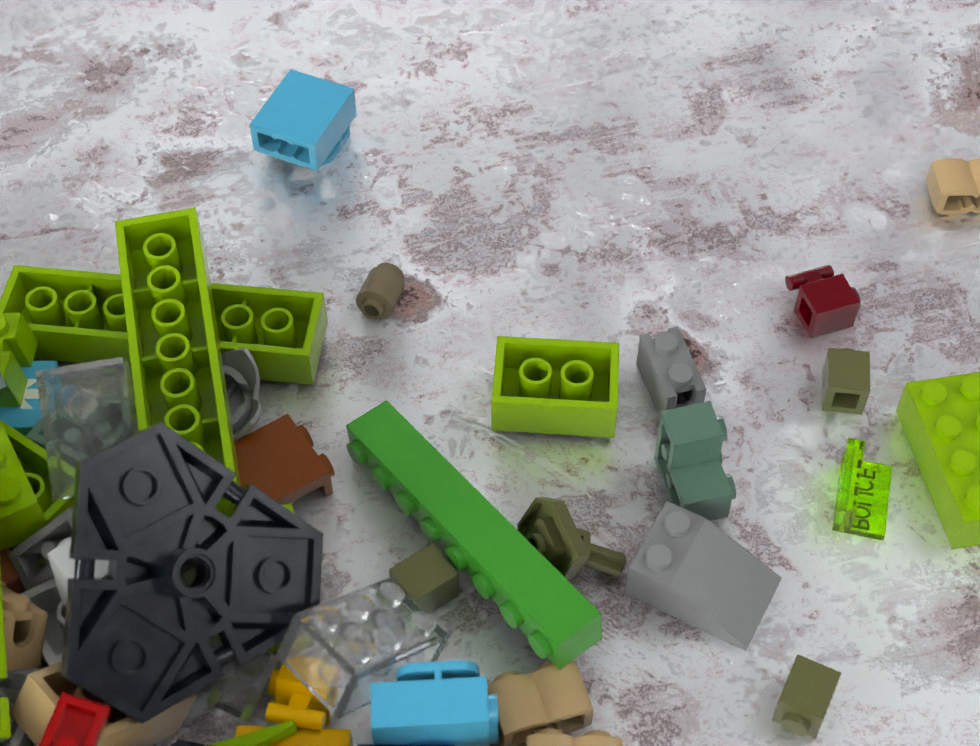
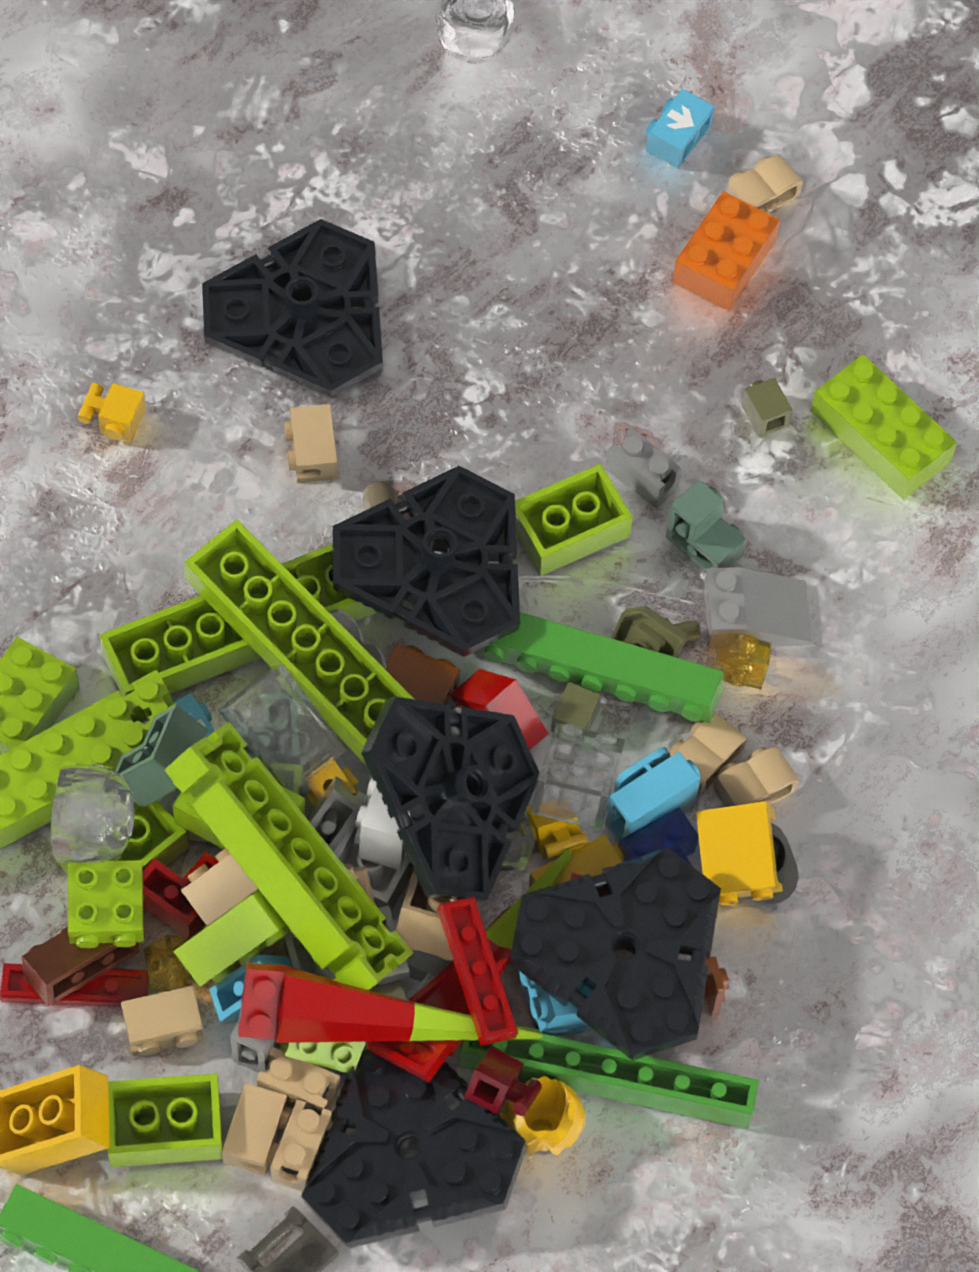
camera: 35 degrees left, 10 degrees up
medium azure brick [249,69,357,171] -> none
olive brick [772,654,841,739] -> none
dark red brick [785,265,861,338] -> none
clear neon green panel [832,438,892,541] -> none
none -> yellow brick [77,383,146,442]
none -> black plate [202,219,383,398]
none -> tan brick [284,404,338,483]
none -> black plate [332,466,520,657]
none -> red brick [449,669,549,750]
none -> medium azure brick [645,89,715,169]
none -> orange brick [672,191,780,311]
none -> clear yellow brick [716,633,771,690]

